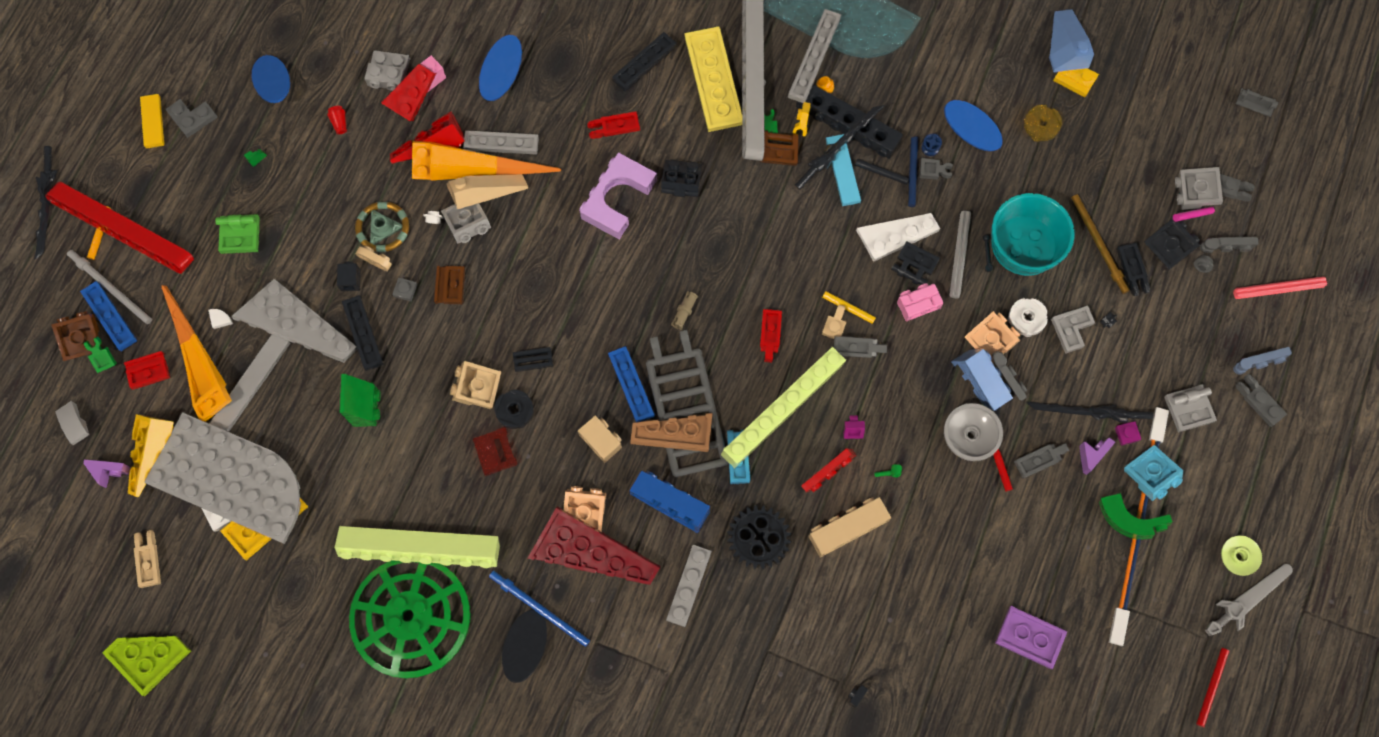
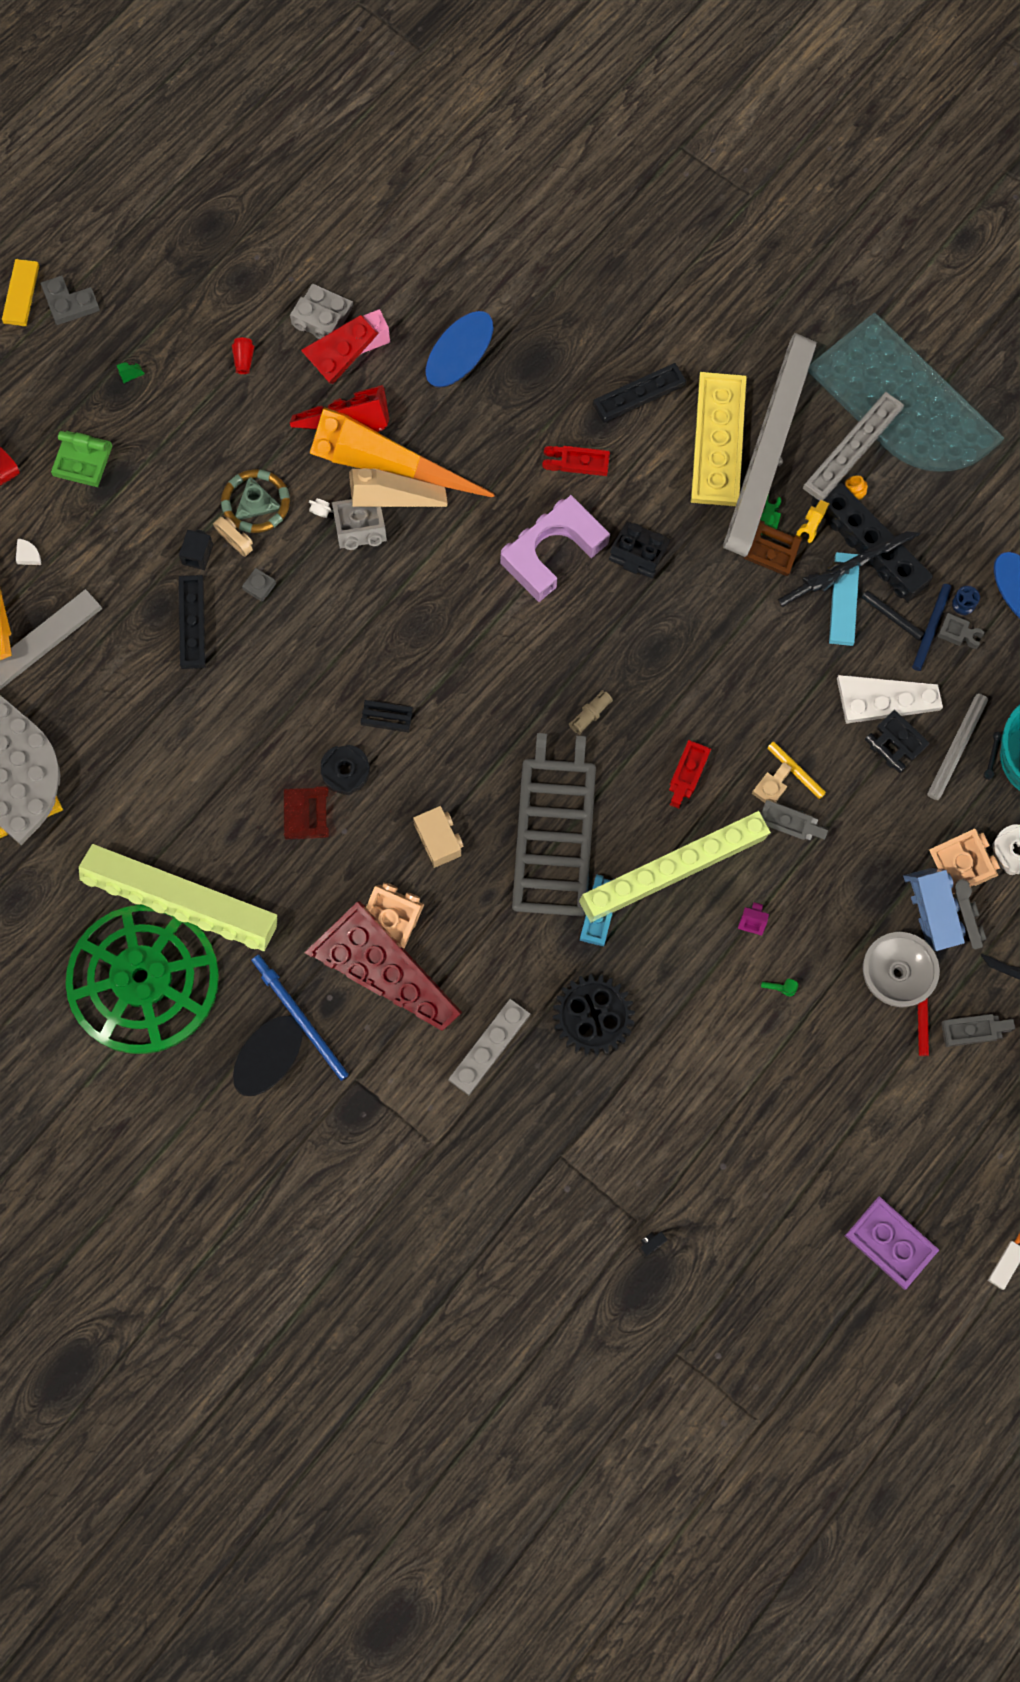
camera: 15 degrees right, 0 degrees up
light grey wing [232,279,357,363] -> none
blue shield [252,55,290,103] -> none
green slope [340,374,381,427] -> none
reddish brown plate [434,266,465,304] -> none
tan plate [450,361,501,409] -> none
light grey plate [464,131,539,154] -> none
blue plate [608,346,654,423] -> none
blue wedge [630,471,710,533] -> none
medium nougat wing [631,413,712,452] -> none
red wing [802,448,857,493] -> none
tan brick [809,497,891,558] -> none
bright pink brick [897,283,943,322] -> none

